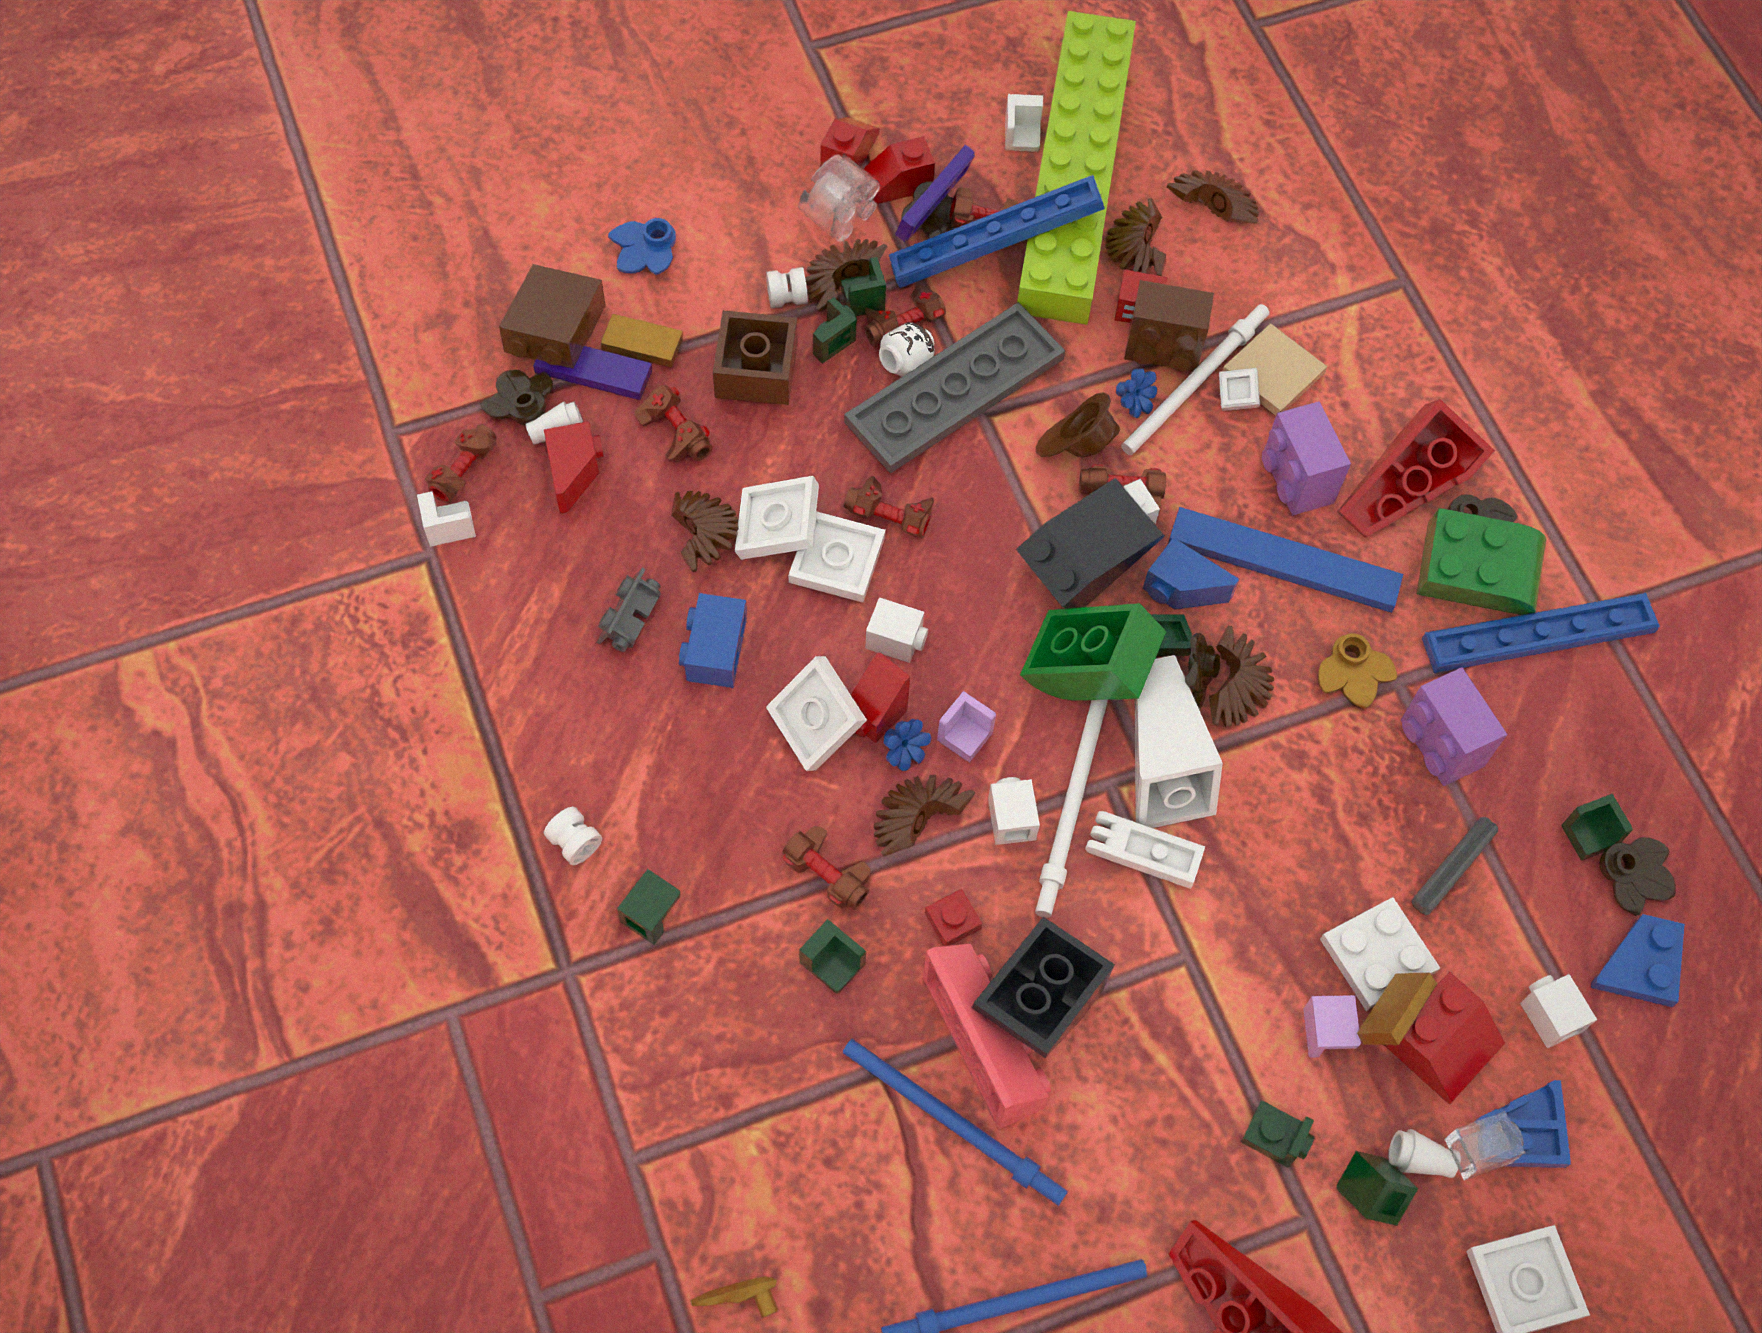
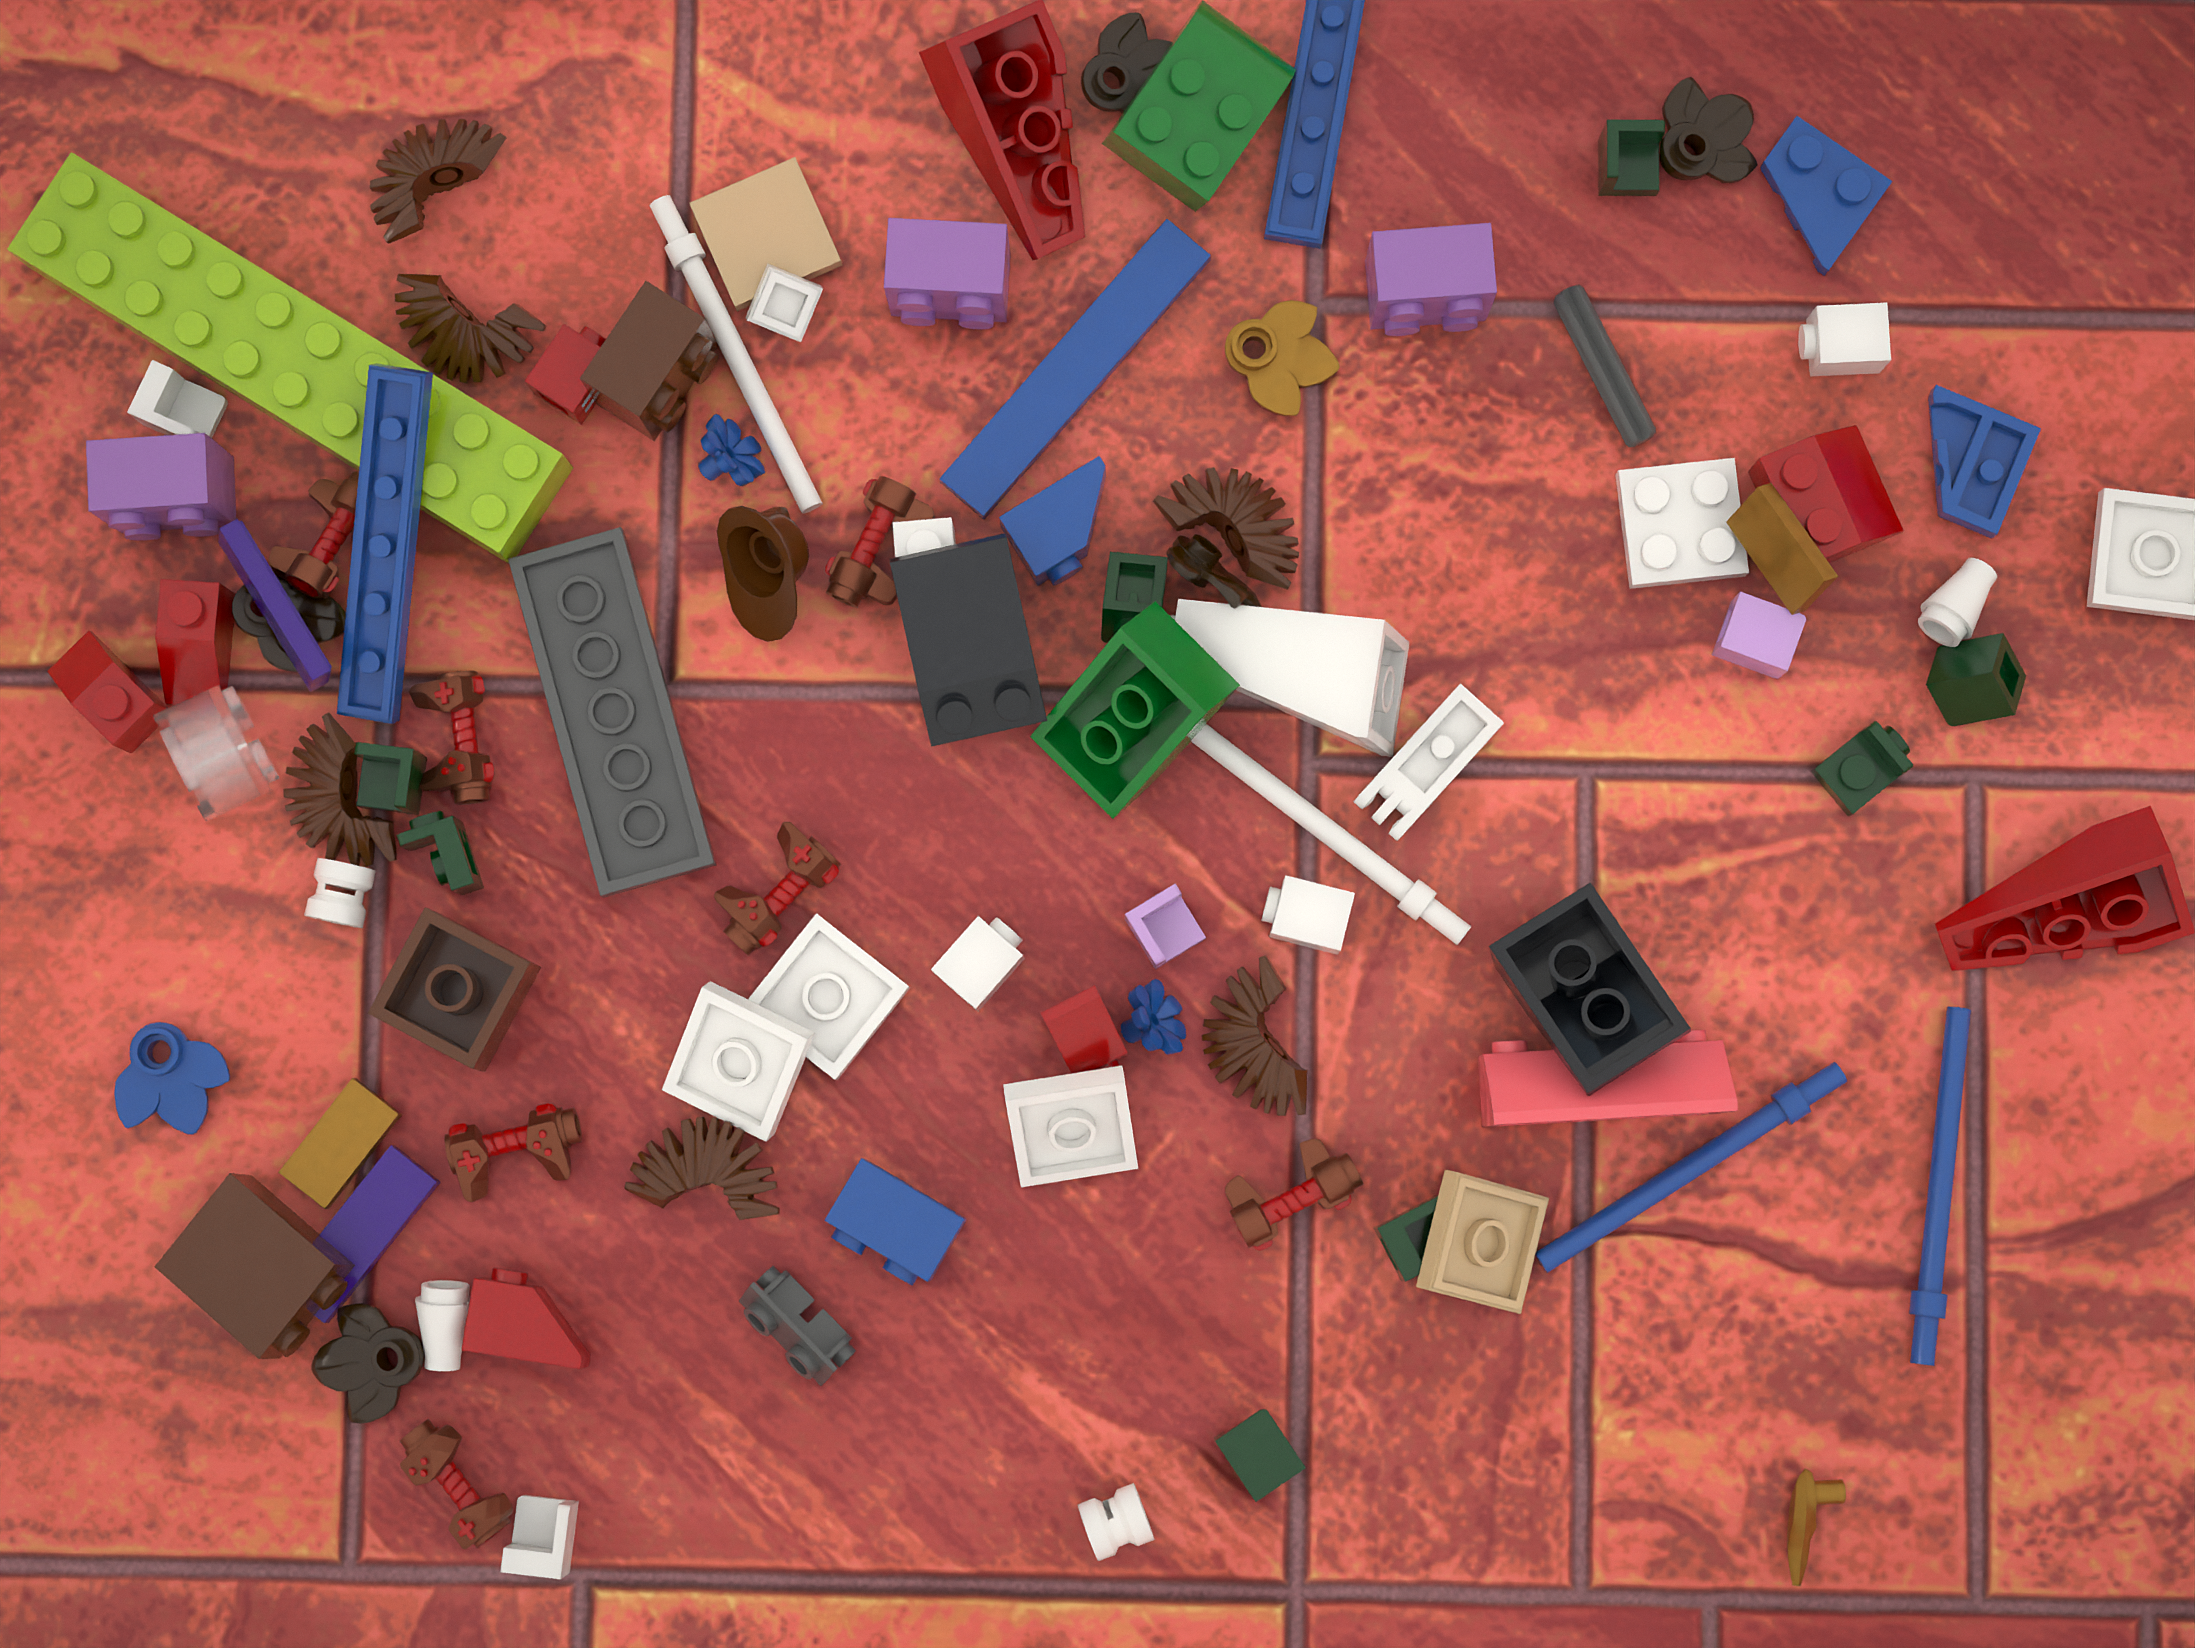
camera: 60 degrees left, 20 degrees up
white head [879,322,934,377] -> none
red plate [925,889,983,946] -> none
clear brick [1445,1111,1525,1181] -> none
none -> medium lavender brick [86,433,236,540]
none -> tan tile [1416,1170,1549,1314]

